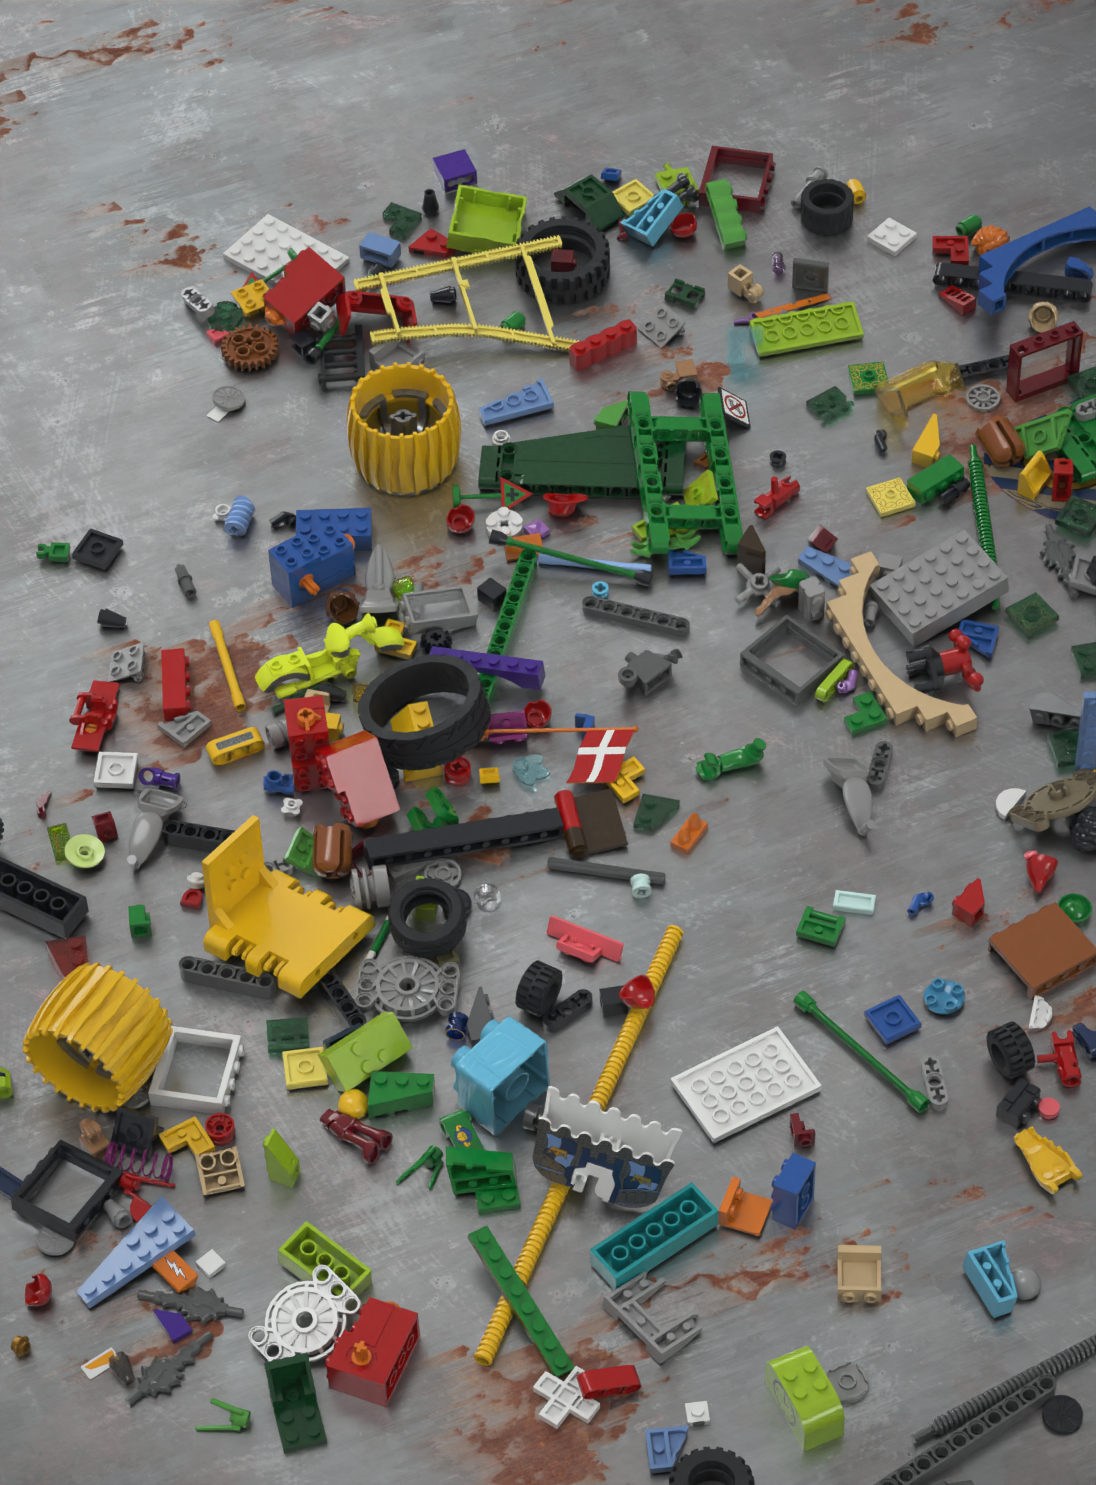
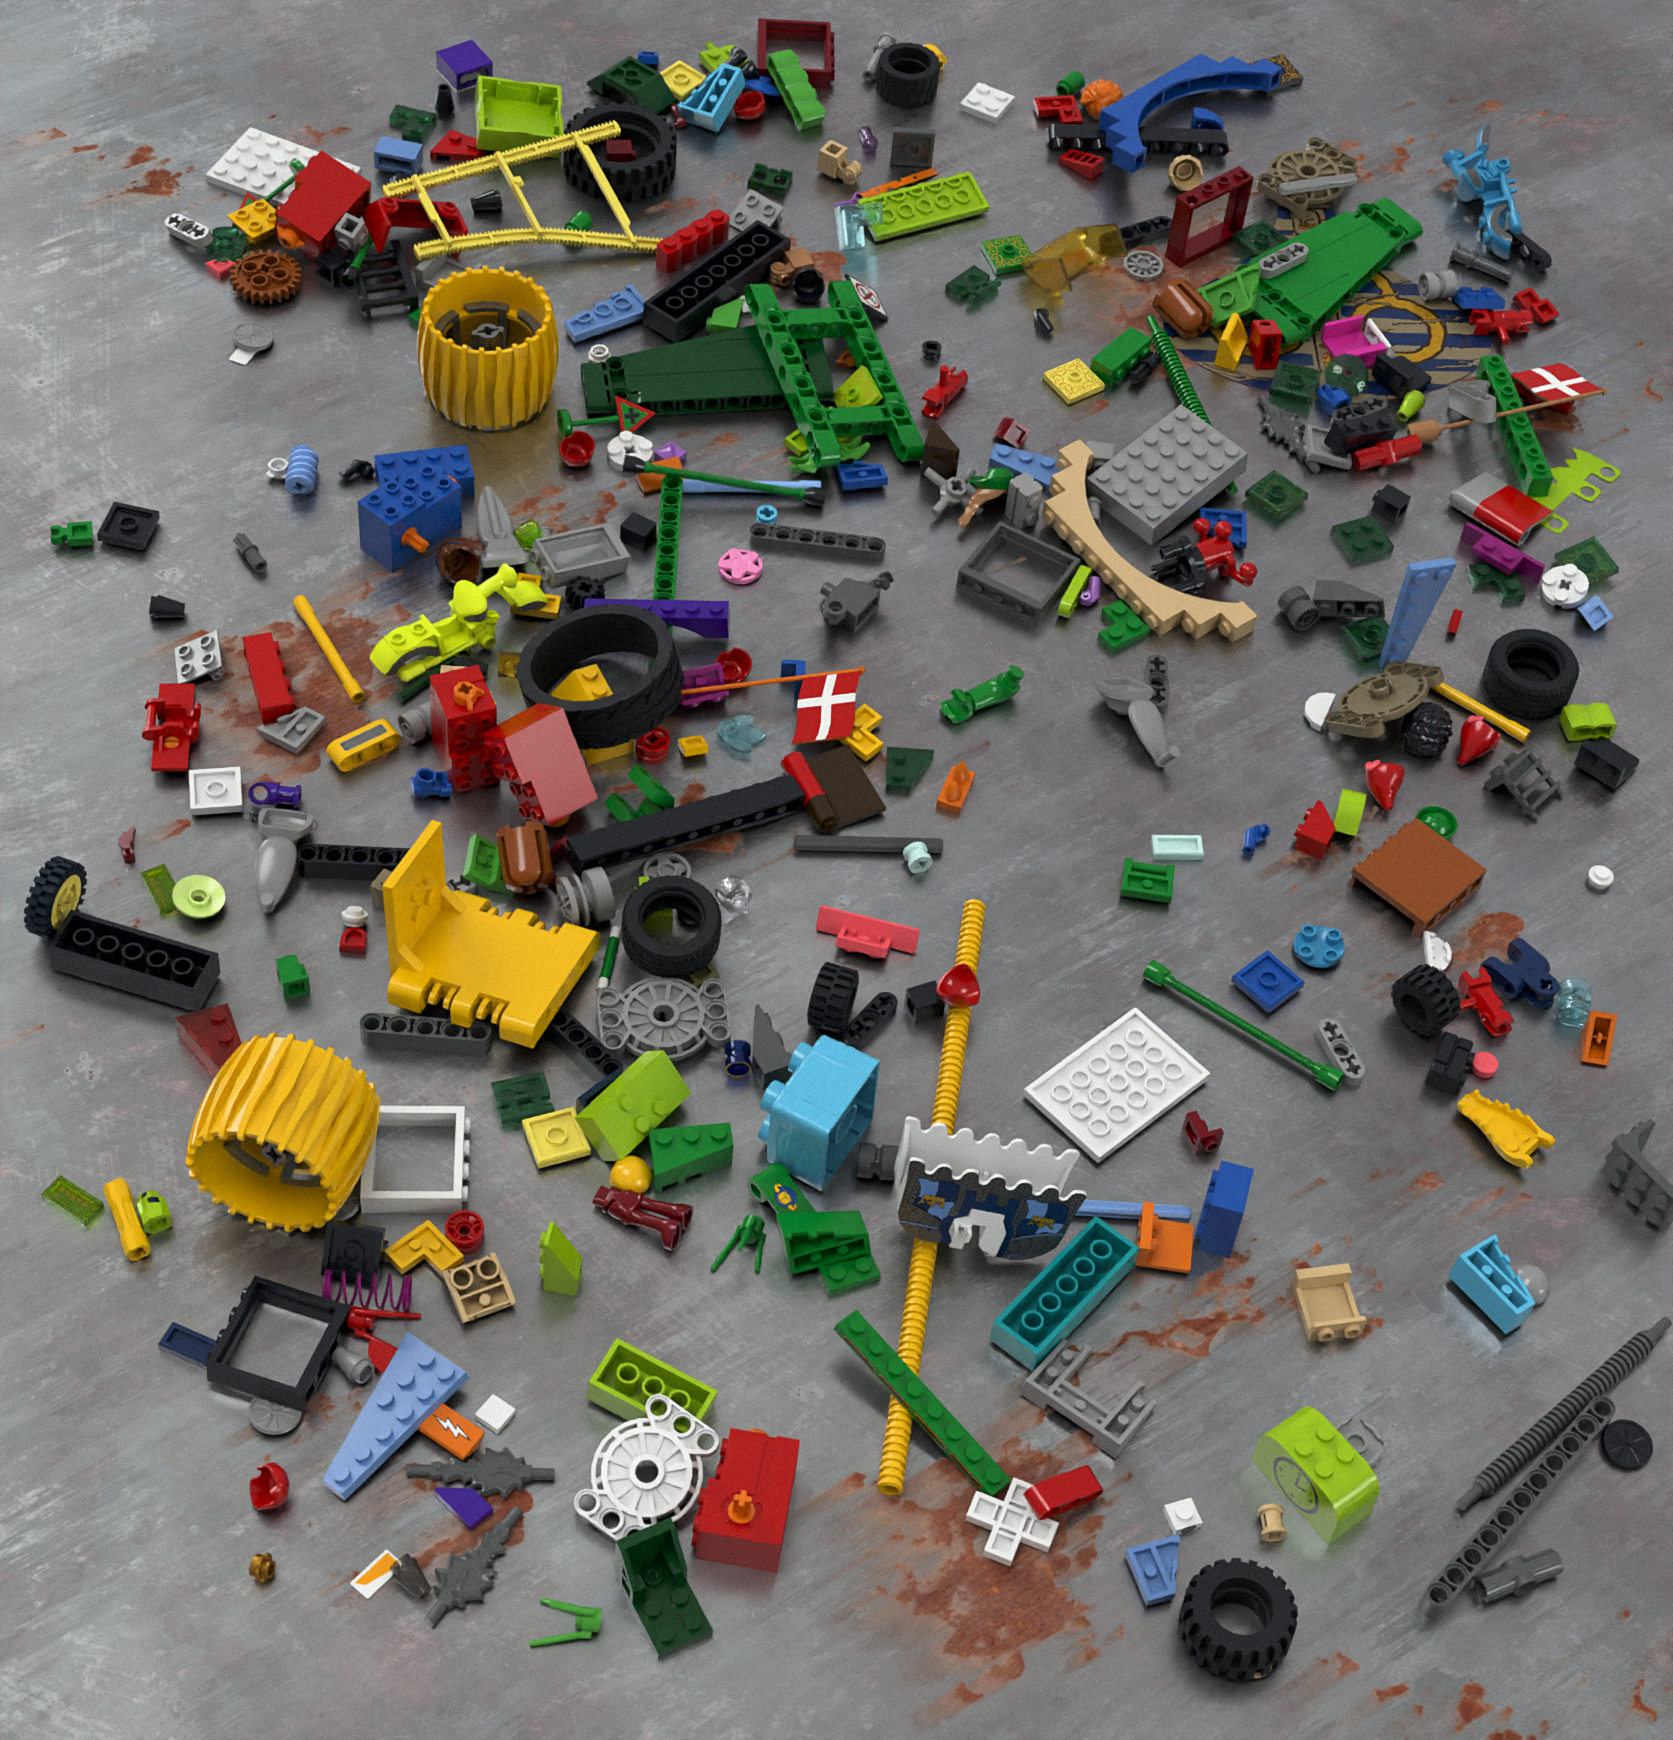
camera: 20 degrees left, 0 degrees up
medium nougat brick [79,1118,112,1160] -> none
dark red bracket [91,811,118,842] -> none
white plate [281,798,303,817] -> none
red piece [543,493,588,517] -> none
yellow slope [911,413,941,468] -> none
none -> black brick [643,220,791,343]
none -> bright pink wheel [718,548,762,584]
none -> blue dish [745,76,782,97]
none -> light blue axle [1075,1200,1191,1222]
none -> tan bush [1257,1504,1287,1542]
none -> dark grey wheel [1278,586,1321,630]
none -> lime brick [1333,788,1367,836]

